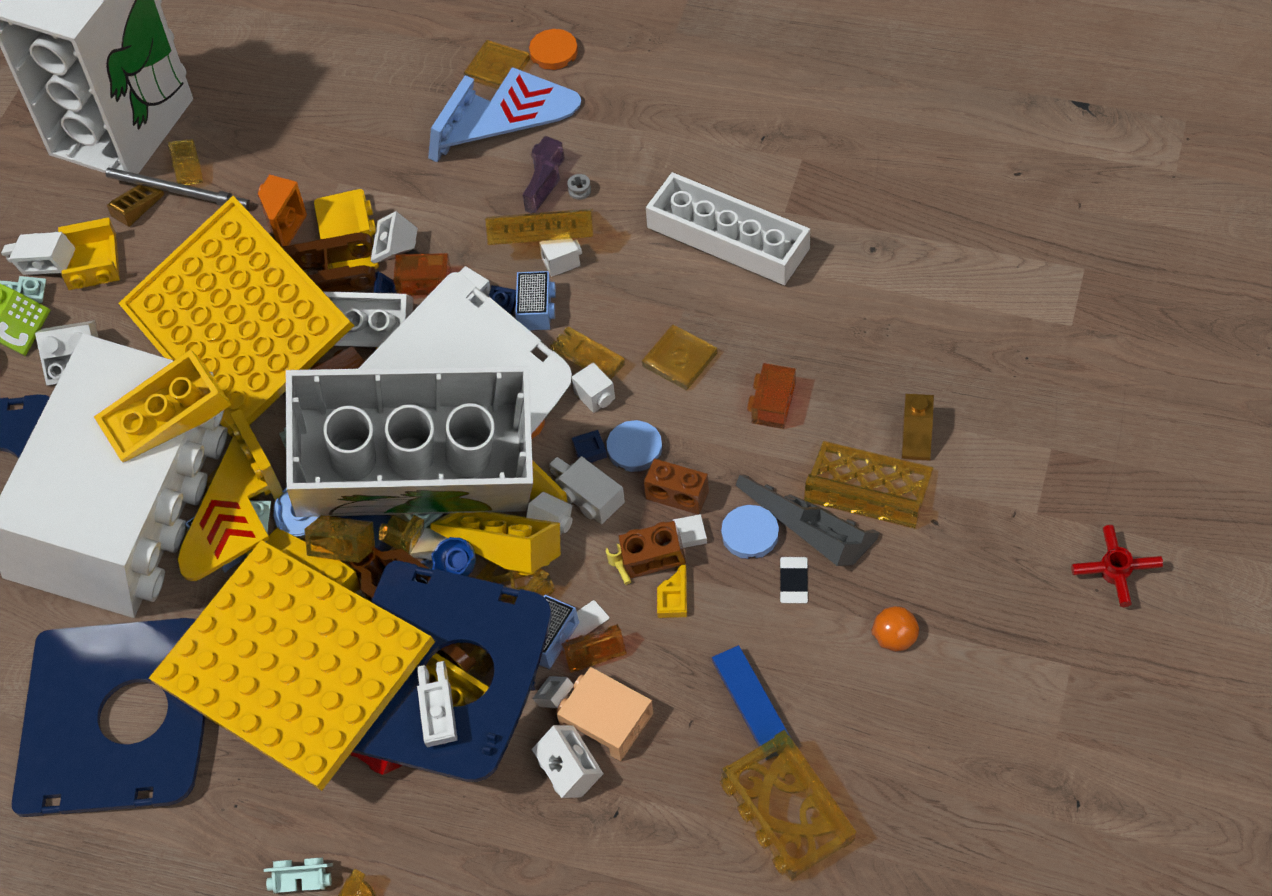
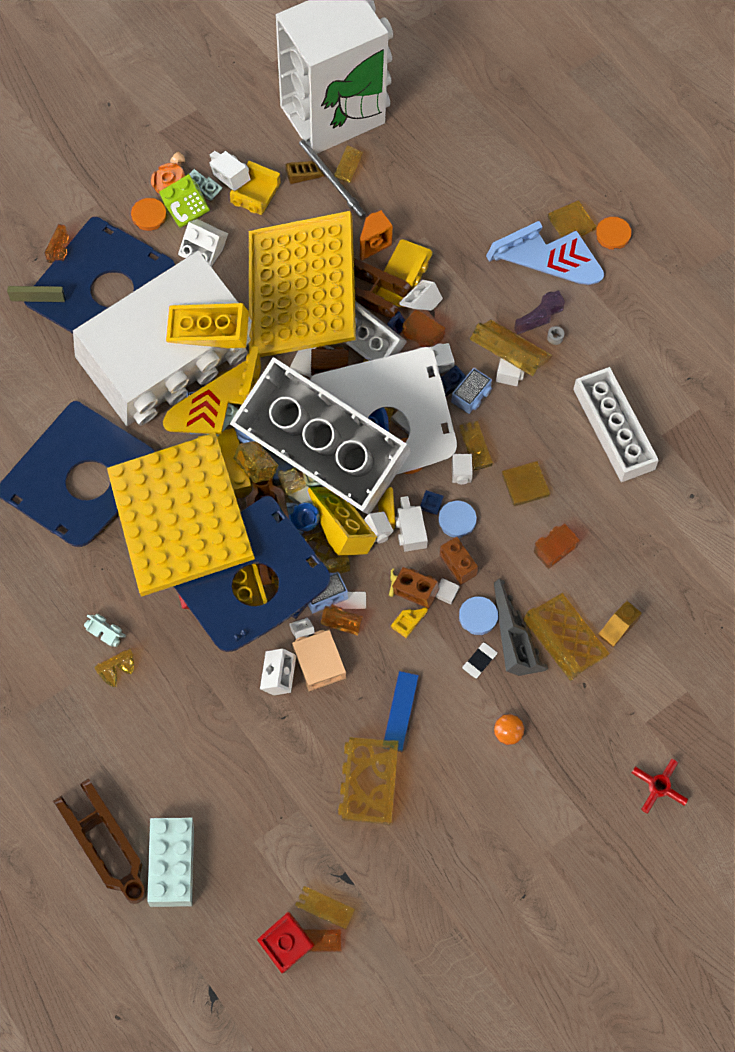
camera: 30 degrees right, 10 degrees up
white hinge [417,661,458,747] -> none

